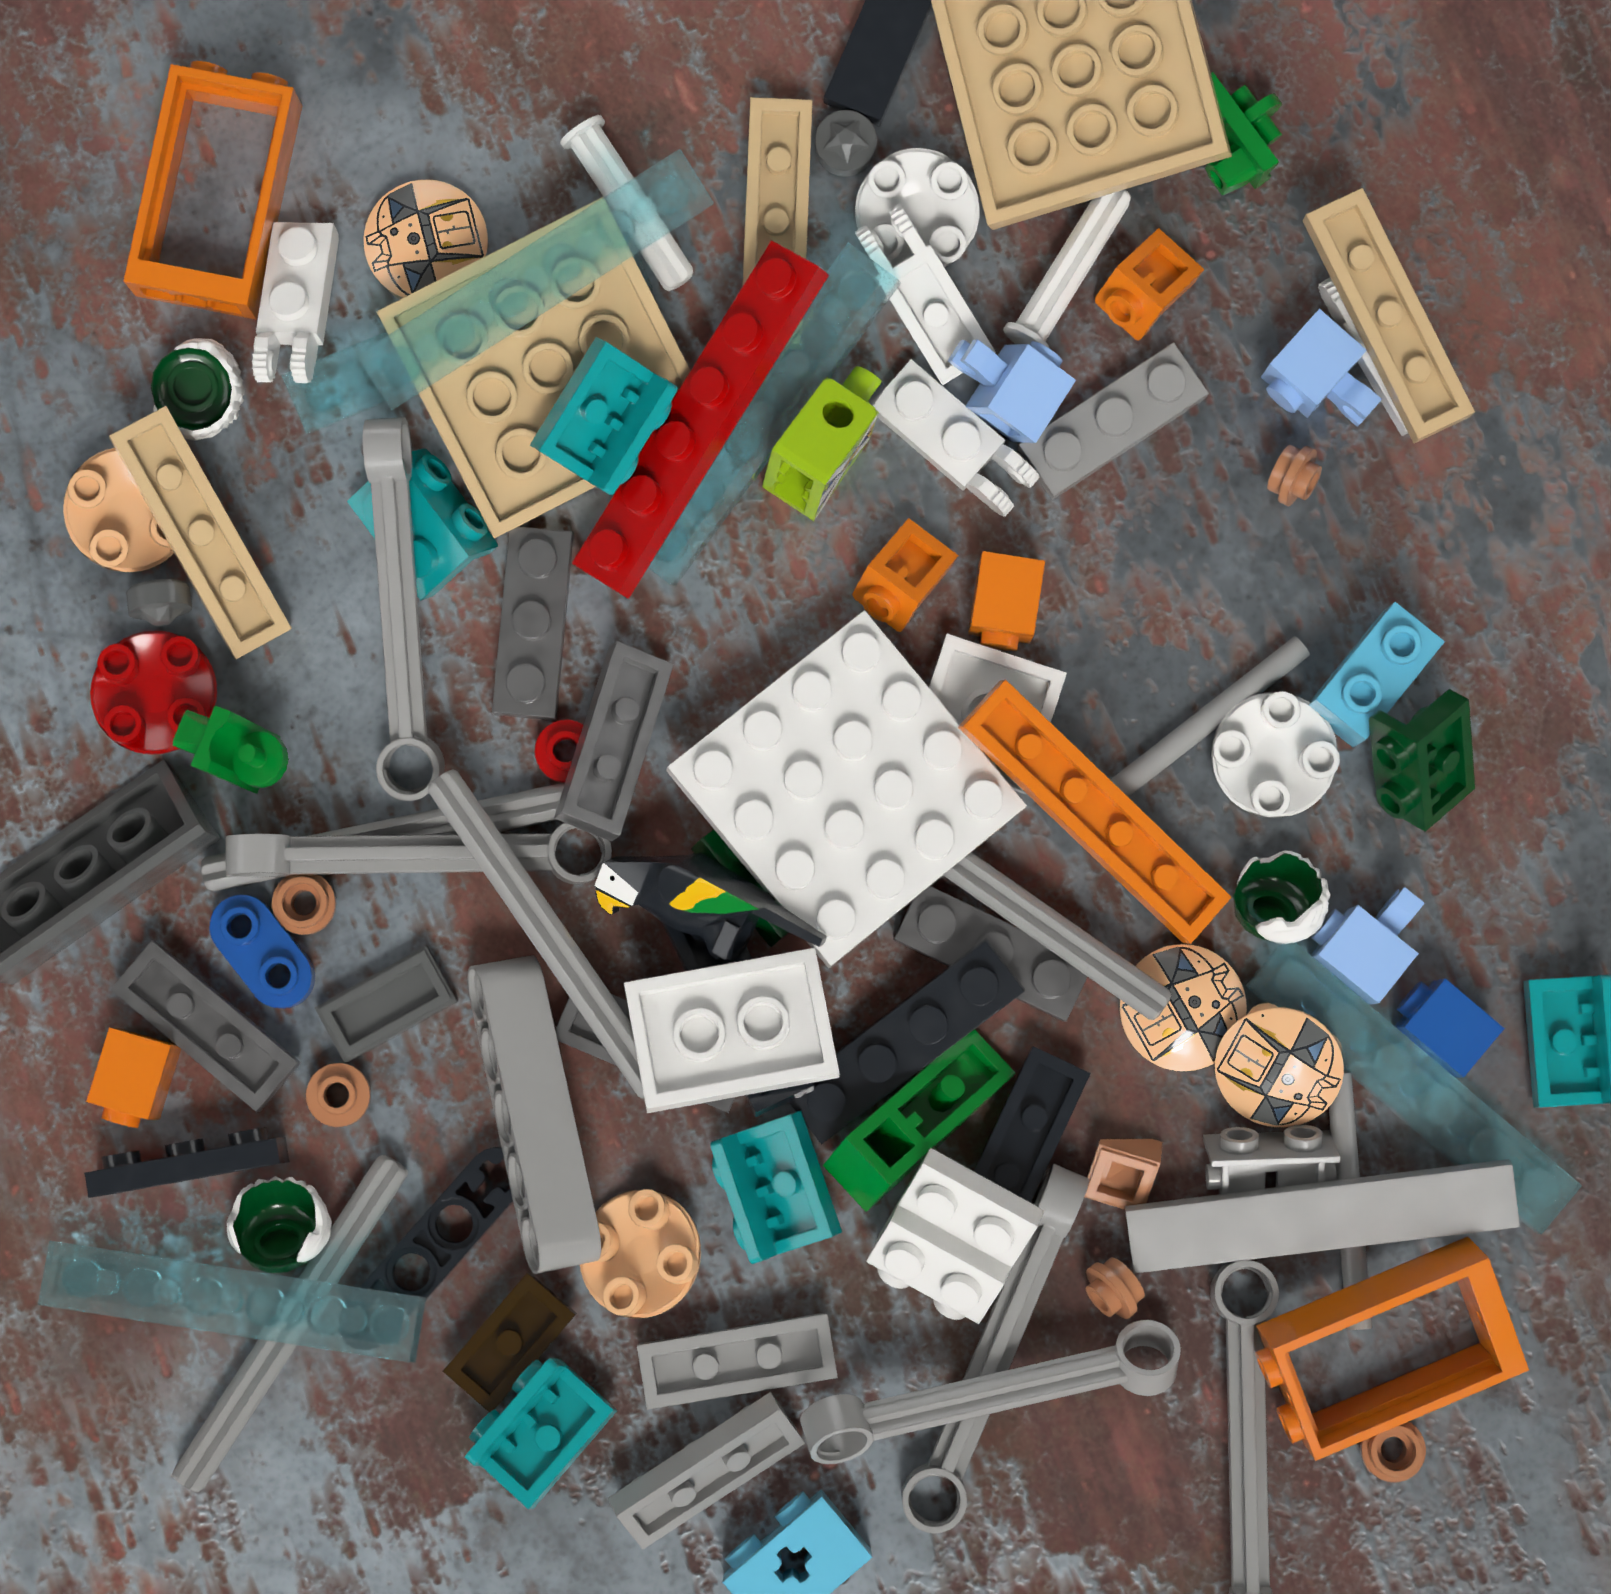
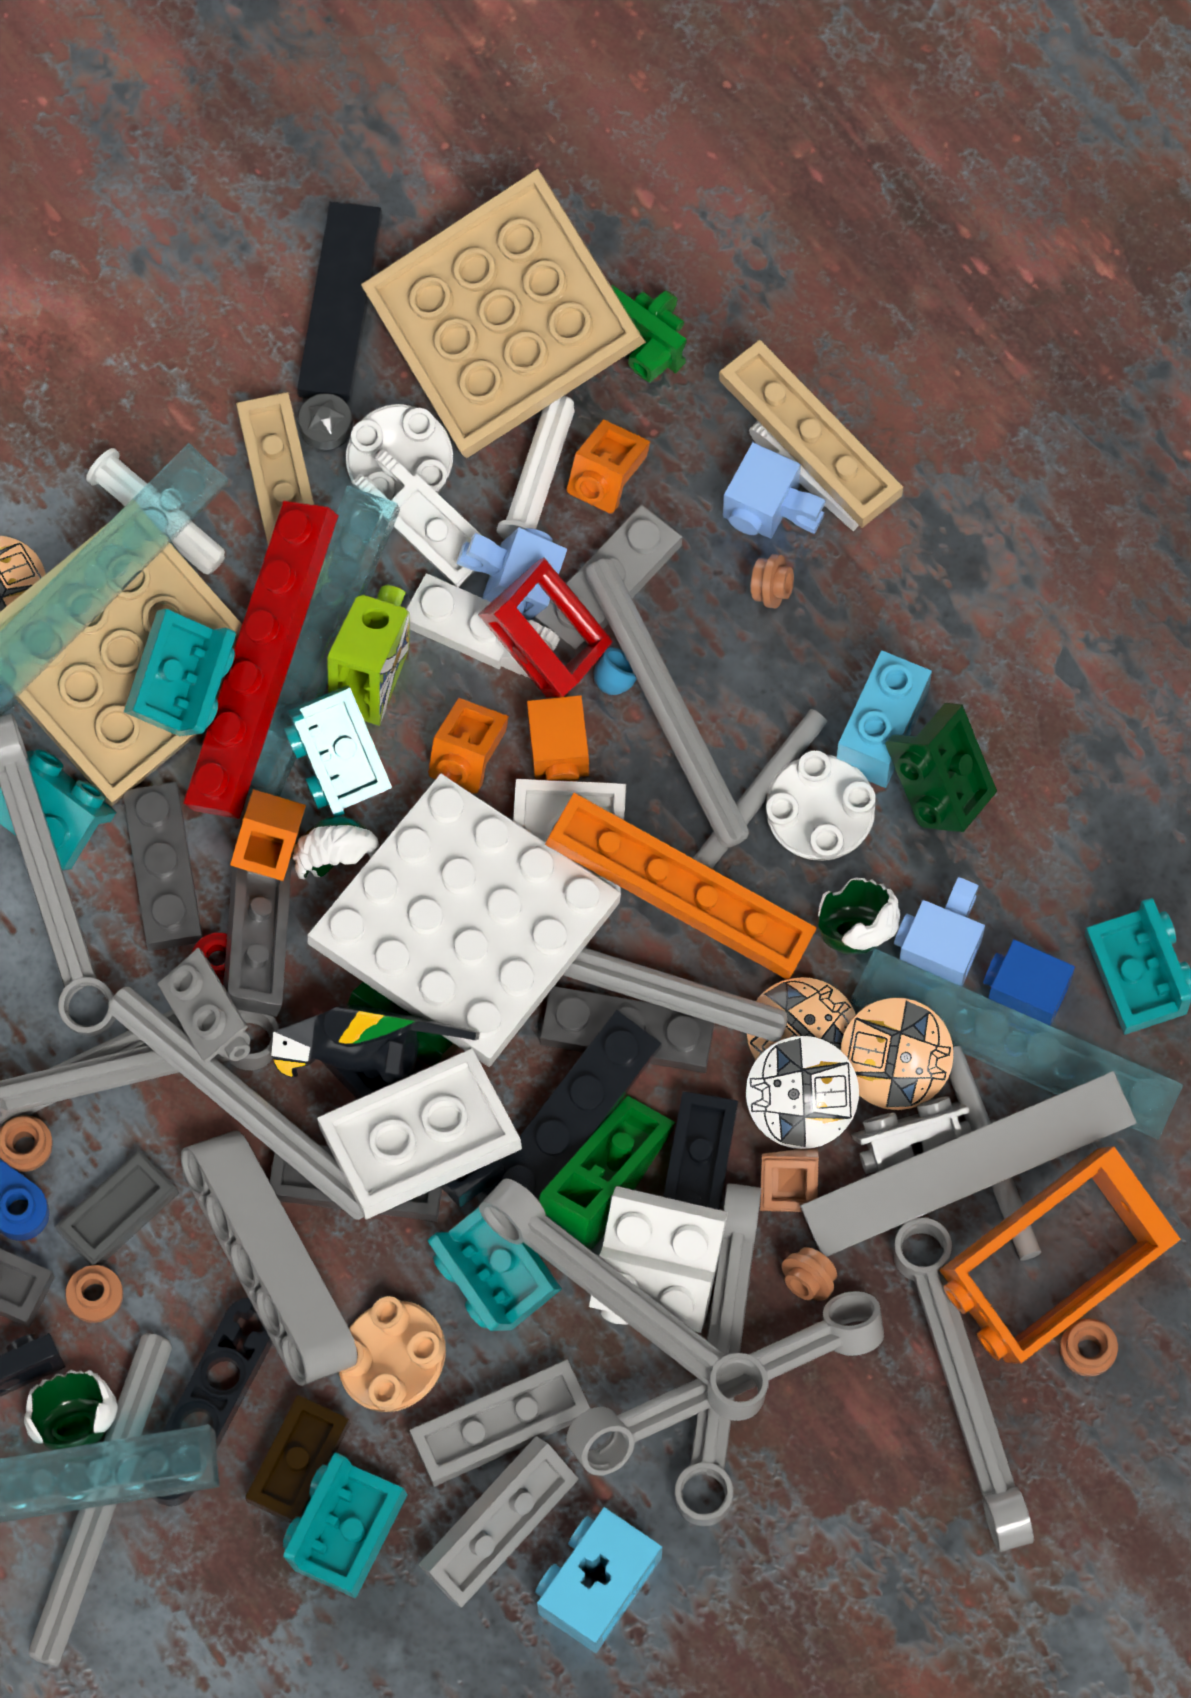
camera: 10 degrees left, 15 degrees down
none -> light grey hinge [157,948,250,1064]
none -> orange brick [230,789,306,881]
none -> bracket [284,685,392,817]
none -> white hair [293,817,379,879]
none -> red tile [478,558,613,697]
none -> light grey piece [479,1179,769,1421]
none -> light grey axle [586,558,749,848]
none -> dark azure hinge [593,648,637,695]
none -> white dish [746,1036,859,1149]

